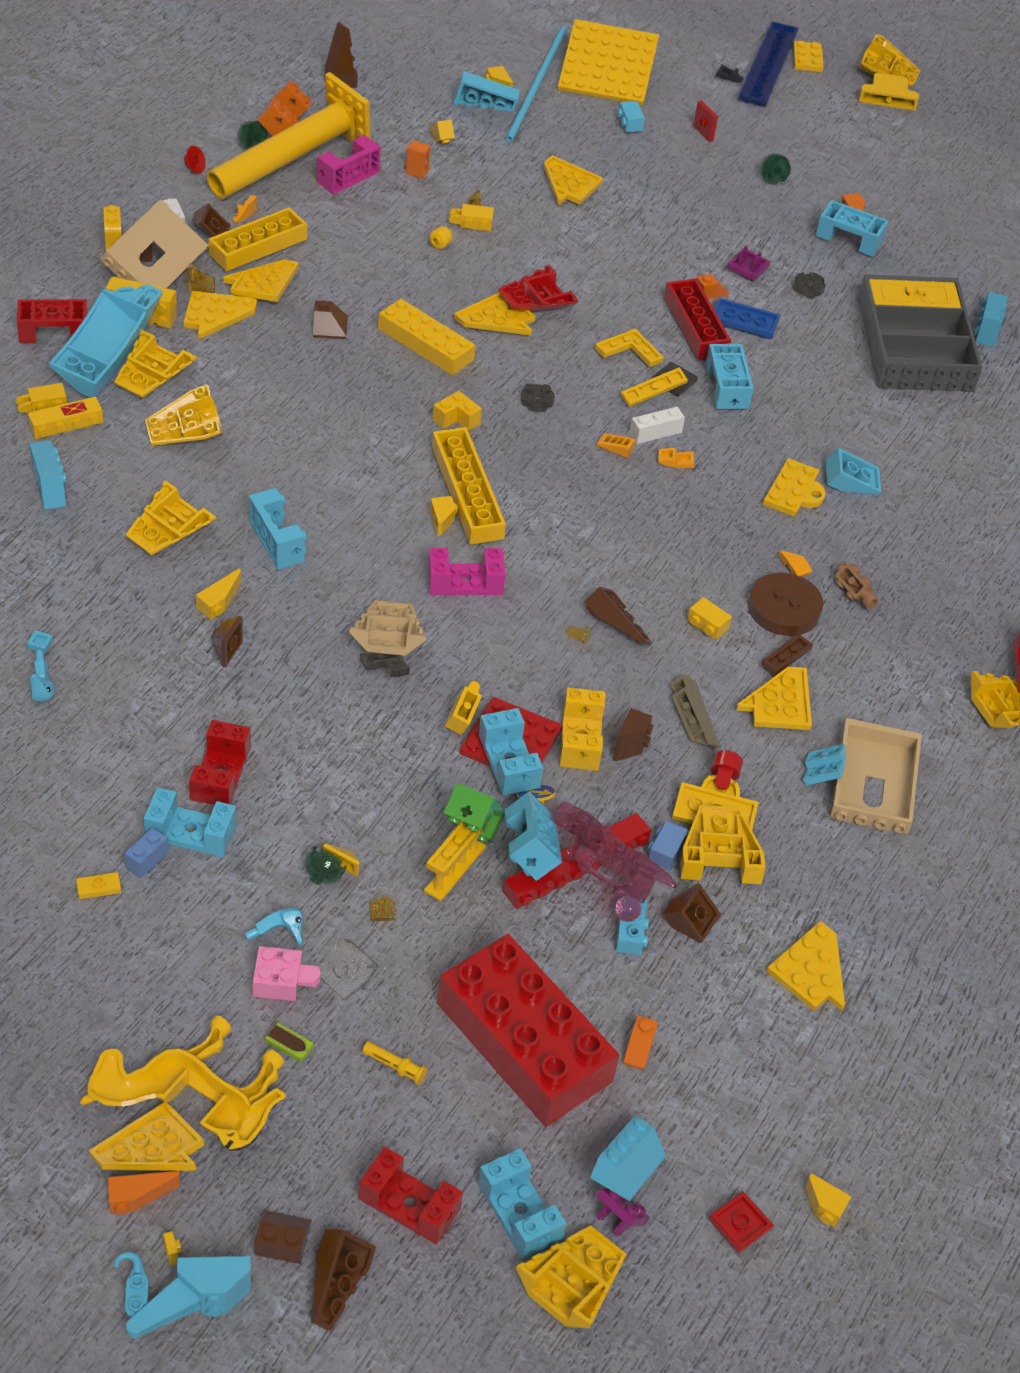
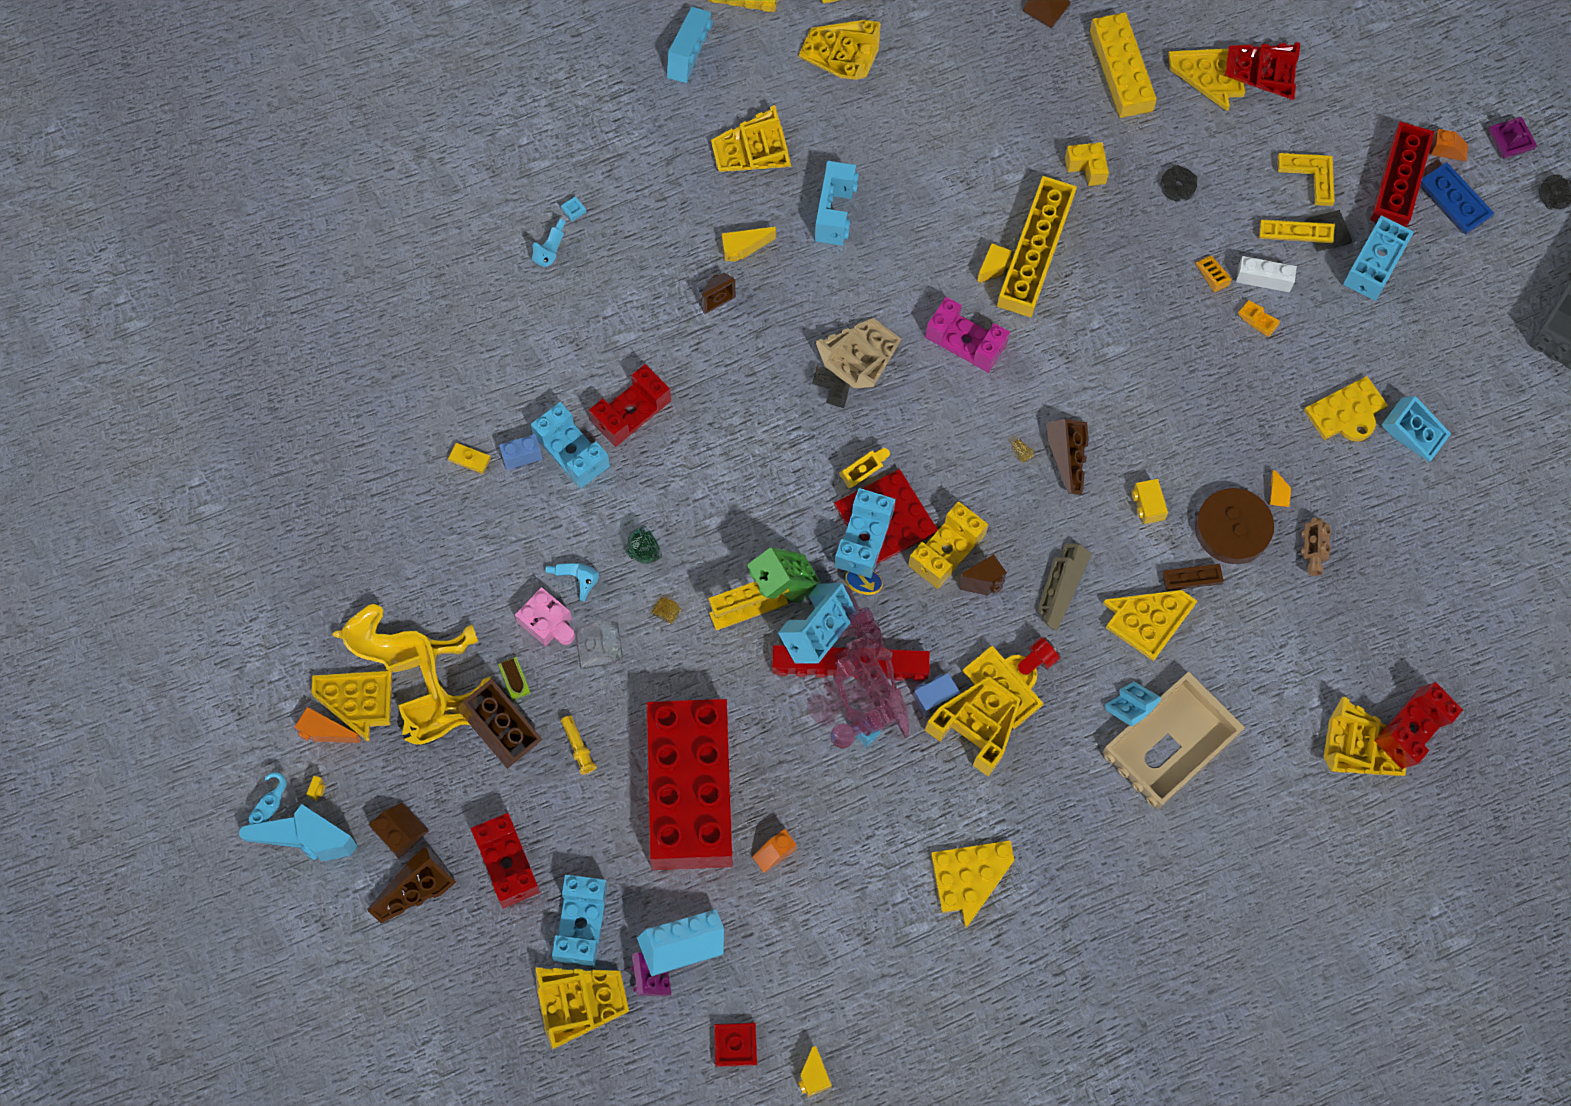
camera: 40 degrees right, 20 degrees up
yellow slope [322,843,360,877] -> none
medium azure brick [616,906,649,955] -> none
reddish brown slope [663,884,721,943] -> none
none -> reddish brown brick [456,678,543,769]

